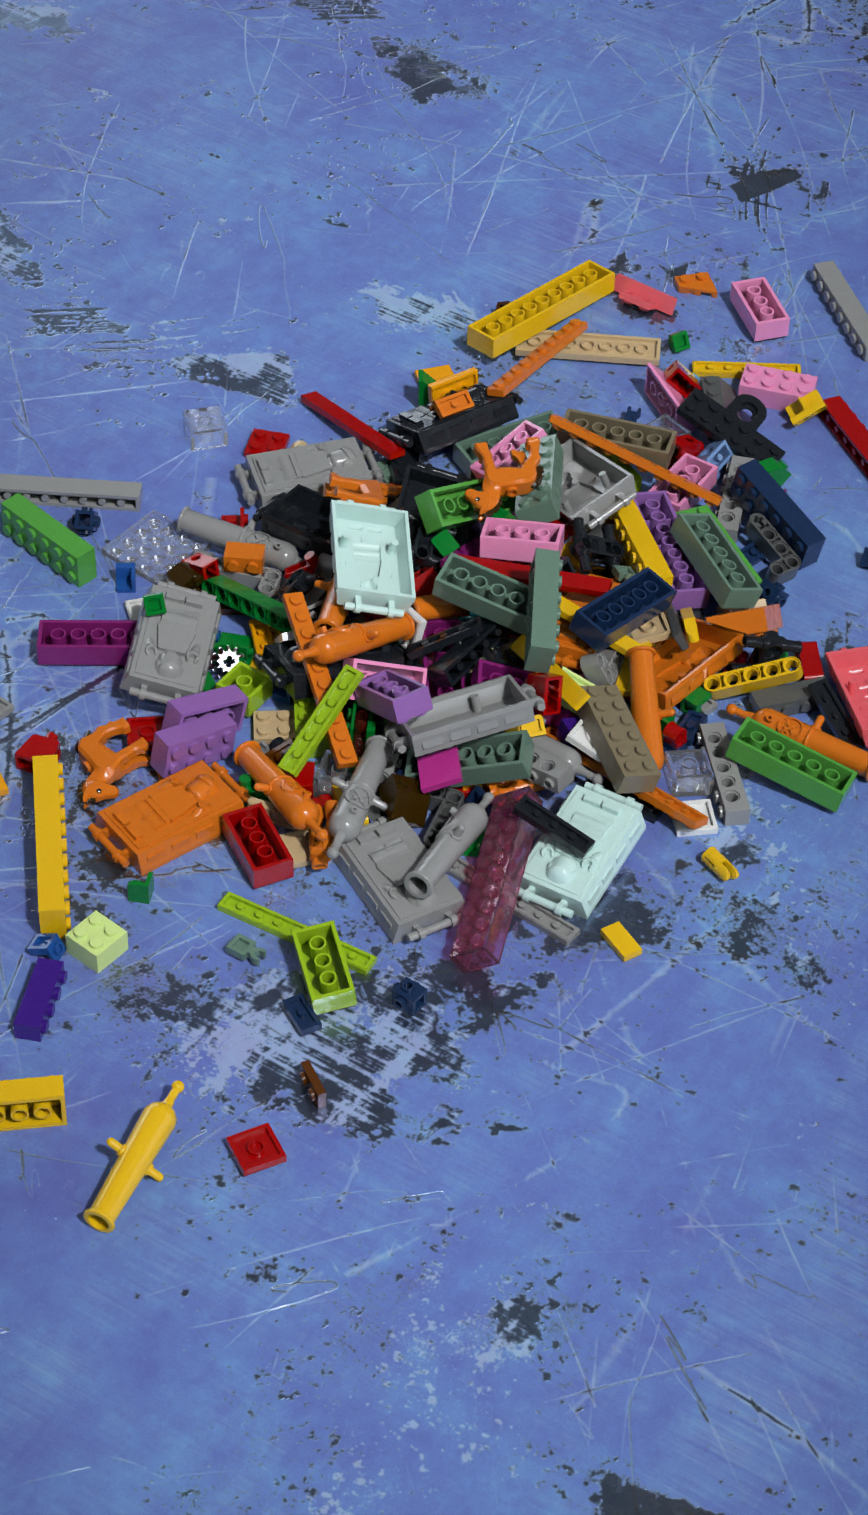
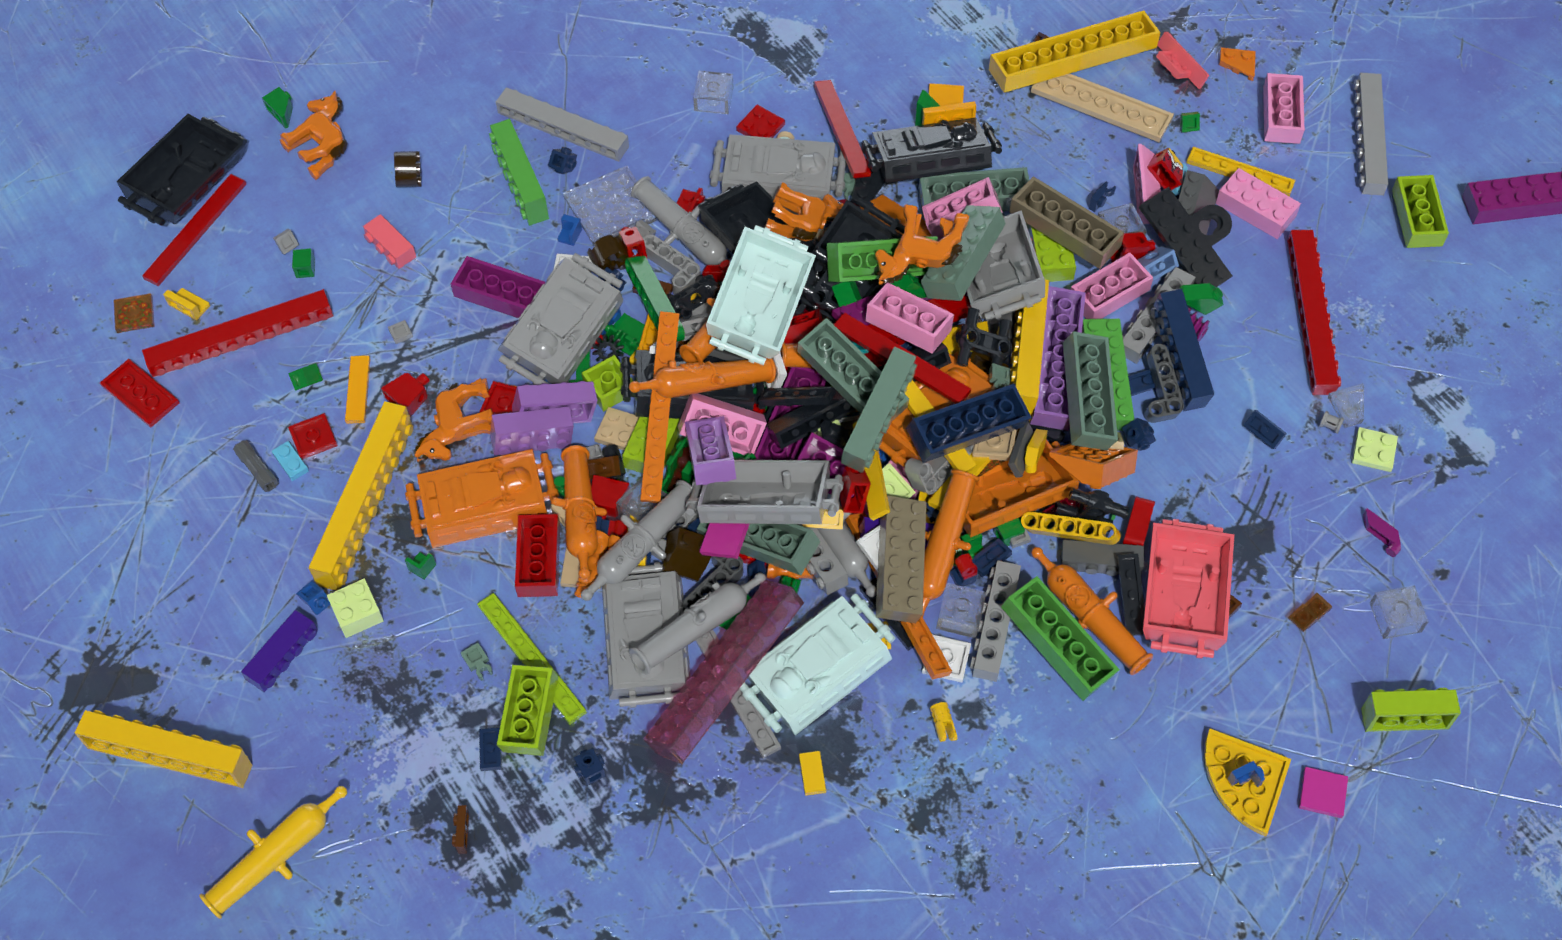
camera: 25 degrees right, 15 degrees up
green tile [143,591,167,616] -> none
orange brick [223,541,266,575] -> none
red plate [226,1123,287,1177] -> none
lime plate [278,664,365,778] -> none
orange panel [429,389,475,420] -> none
orange plate [487,319,588,397] -> none
black plate [512,795,596,859] -> none
orange plate [548,414,724,507] -> none
yellow panel [785,389,828,427] -> none

